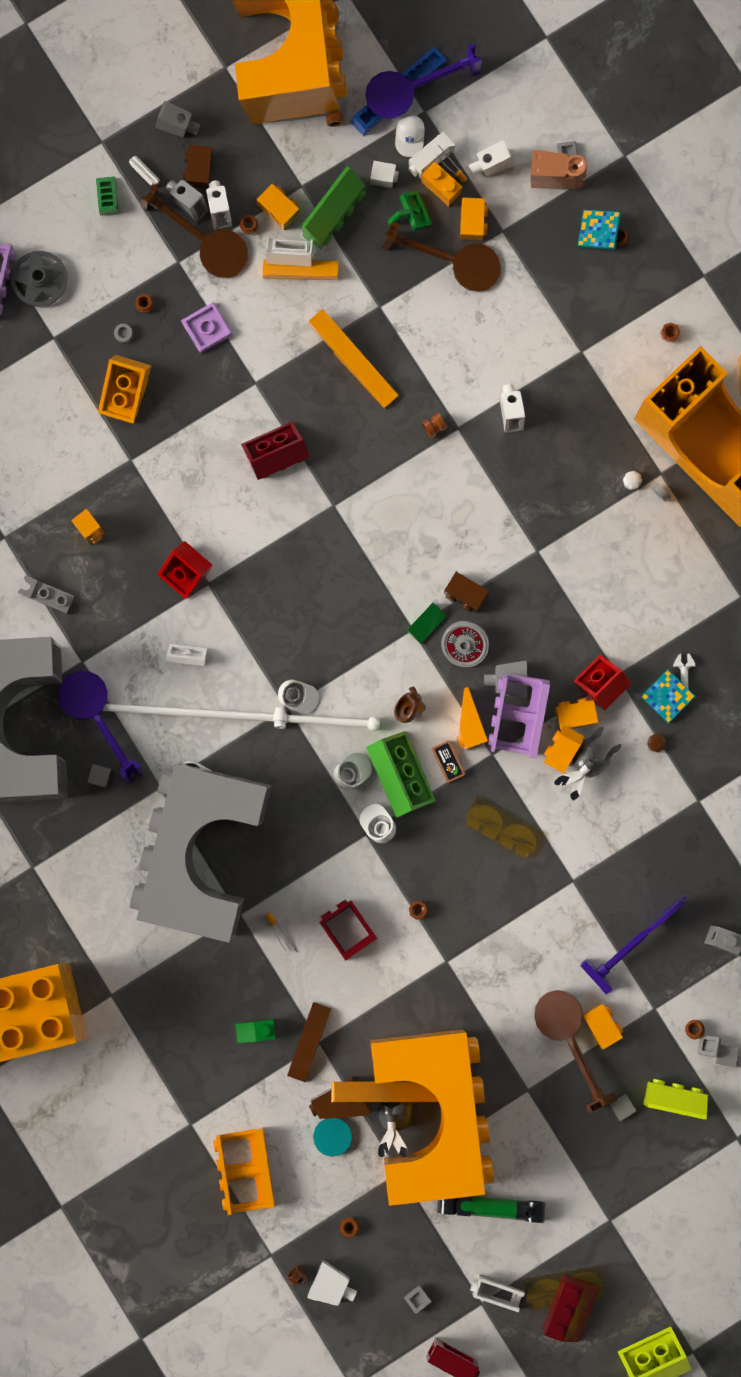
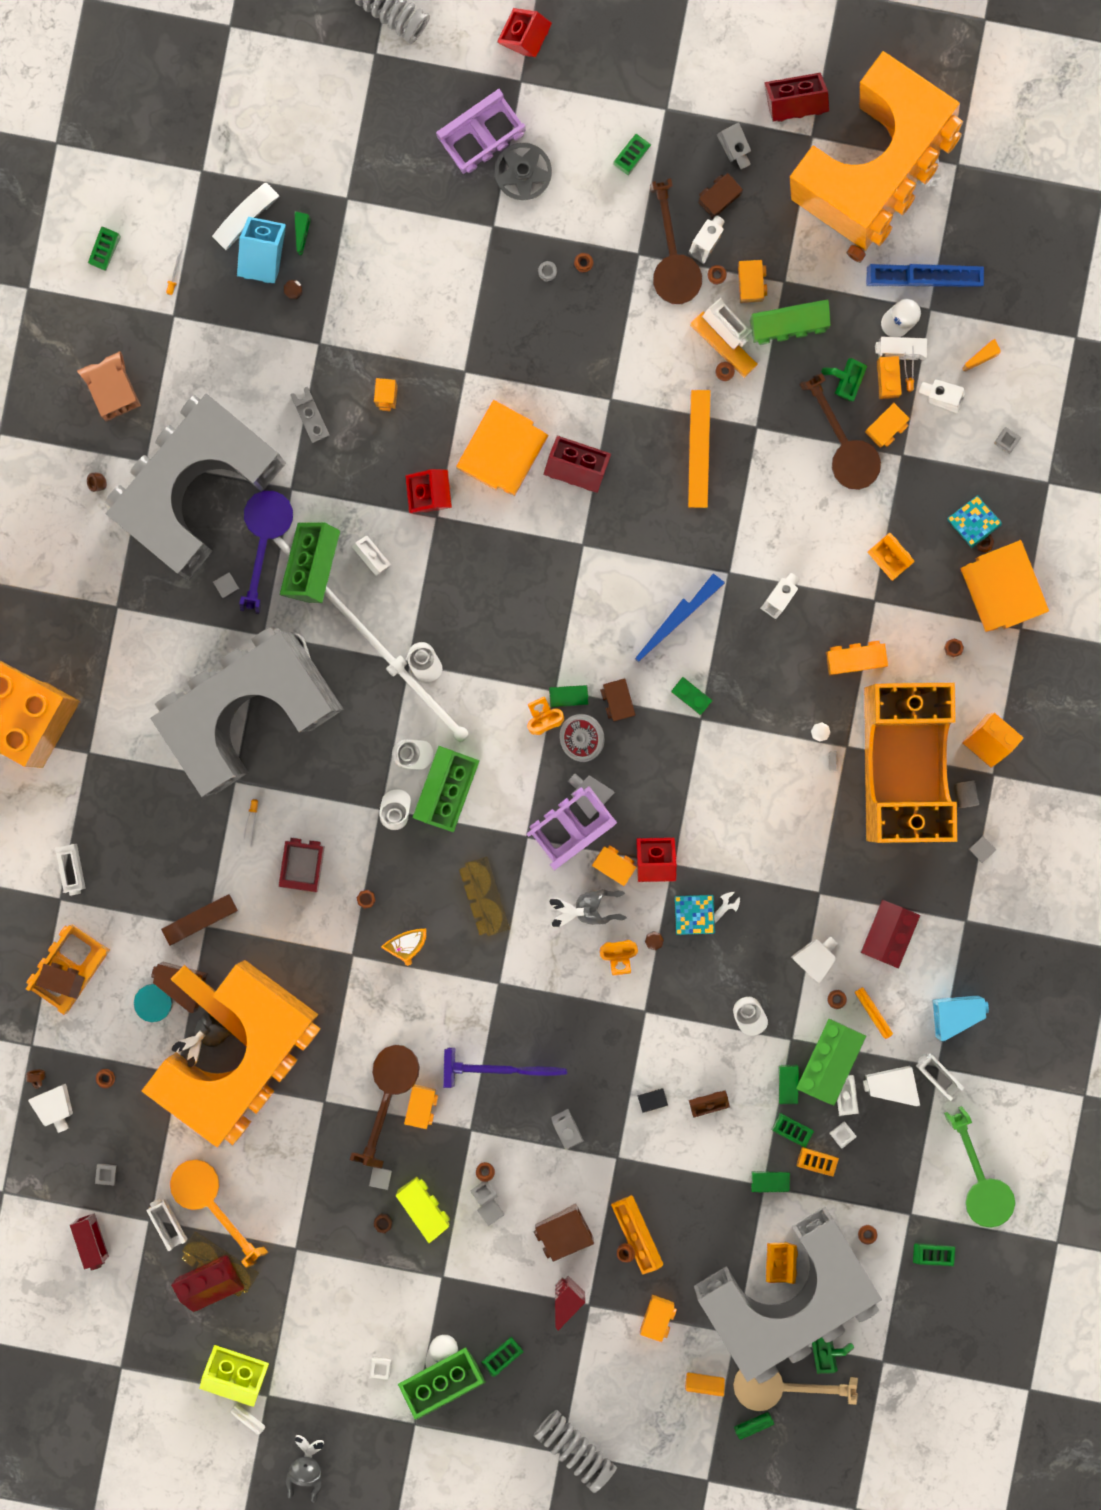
camera: 50 degrees right, 5 degrees up
light orange slope [98,355,152,424] -> none
white axle [129,156,160,186] -> none
light grey torso [166,180,209,223] -> none
lavender tile [181,302,233,354] -> none
green slope [235,1019,276,1043] -> none
dark purple piece [365,43,482,119] -> none
white brick [370,161,399,188] -> none
reddish brown hat [394,686,426,723] -> none
dark orange wheel [421,413,447,439] -> none
tile [431,740,465,783] -> none
piece [437,1196,546,1223] -> none
light orange slope [457,687,488,750] -> none
nougat piece [530,150,587,190] -> none
light orange brick [544,725,585,774] -> none
none -> reddish brown brick [36,962,85,999]
none -> white window [55,844,86,896]
none -> light orange piece [170,1160,268,1267]
none -> bright green slope [279,522,340,603]
none -> reddish brown tile [374,1213,393,1233]
none -> shield [381,928,426,966]
none -> light orange piece [456,399,549,496]
none -> light orange bracket [527,697,564,735]
none -> light orange bracket [599,940,638,976]
none -> blue slope [635,573,725,662]
none -> green plate [671,677,713,716]
none -> dark orange plate [715,362,735,381]
none -> dark red slope [764,72,829,122]
none -> light orange brick [826,641,888,675]
none -> light orange bracket [867,533,914,581]
none -> light orange piece [960,540,1049,632]
none -> light orange slope [962,339,1001,372]

